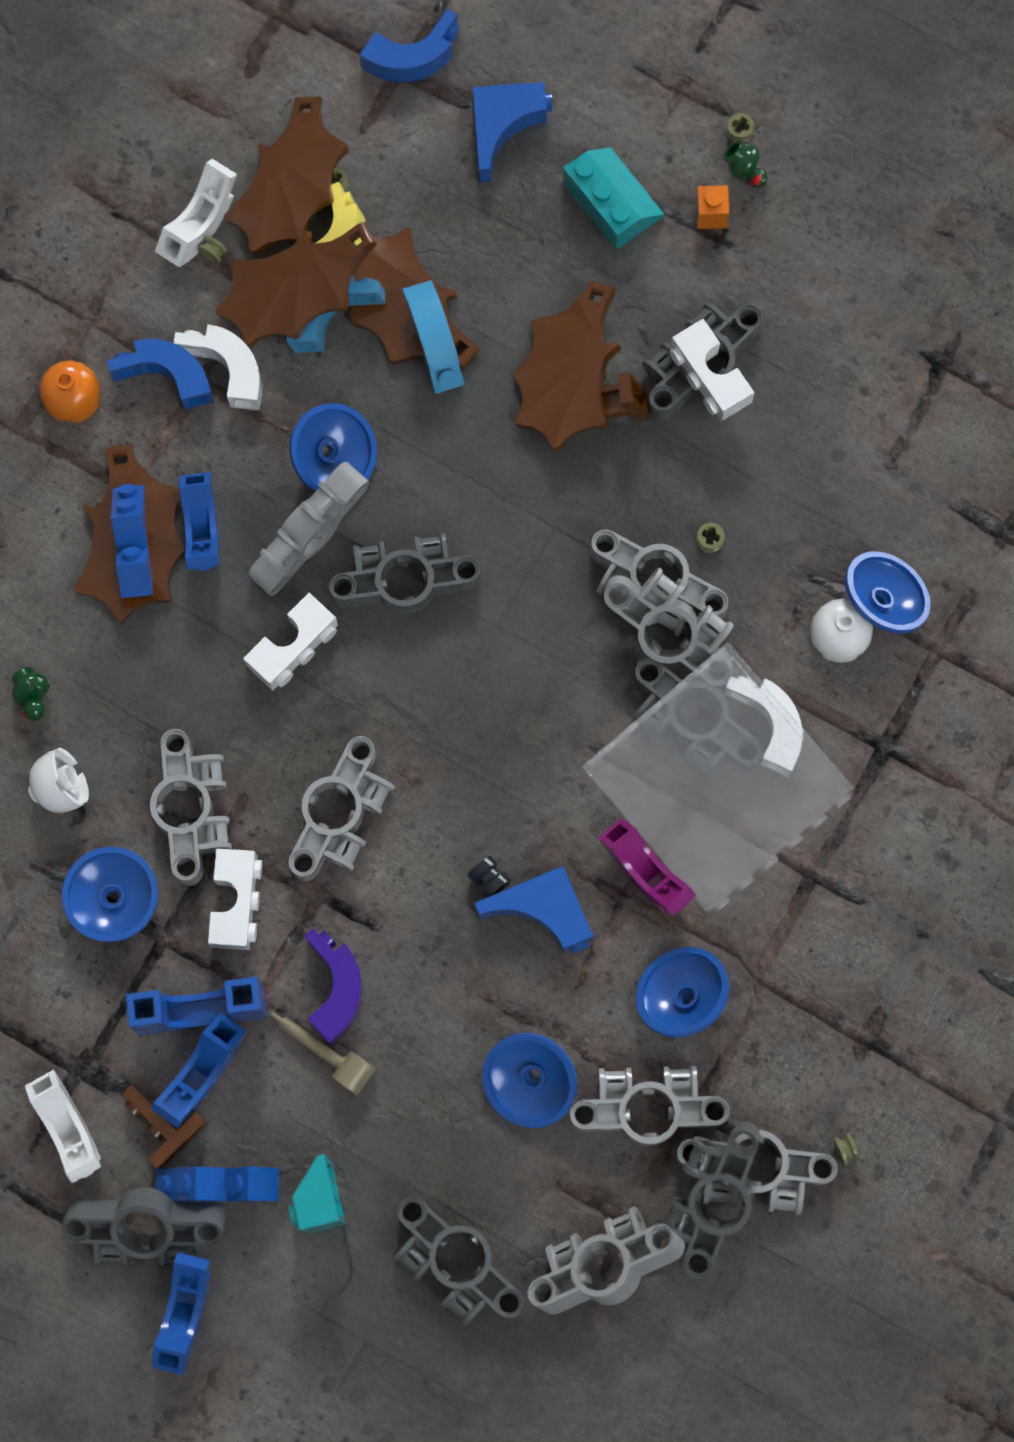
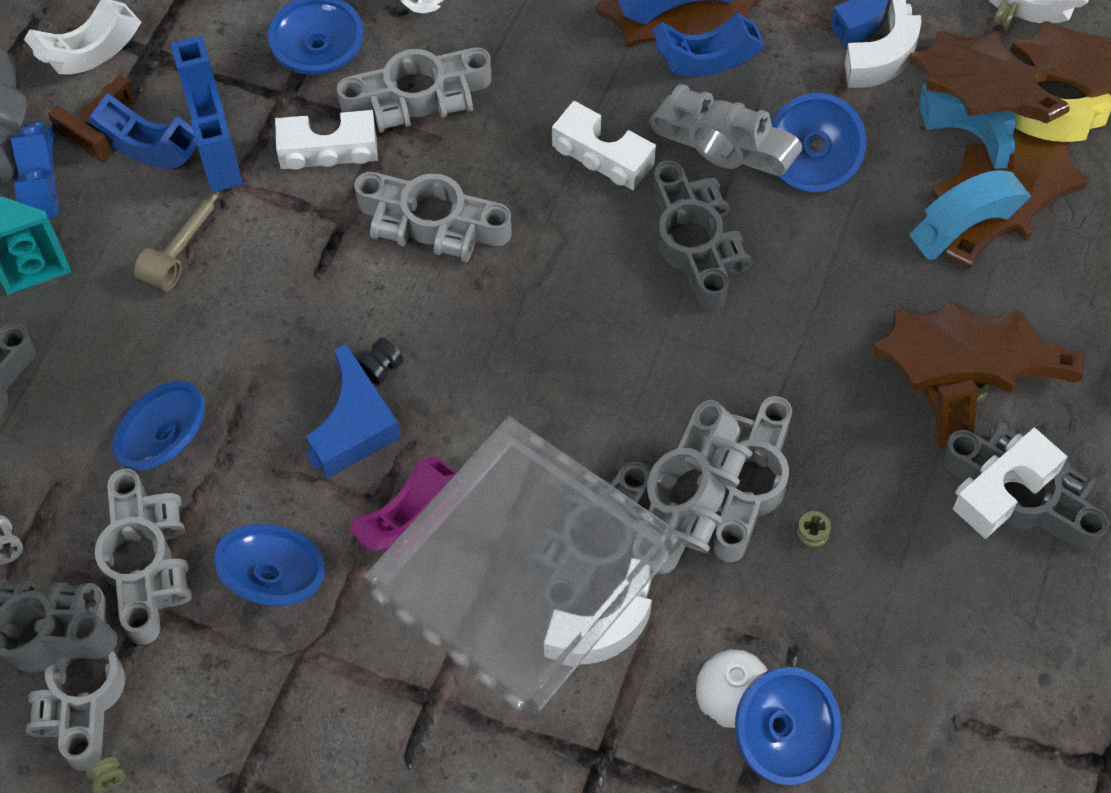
camera: 80 degrees right, 15 degrees down
dark purple arch [304,928,363,1046] -> none

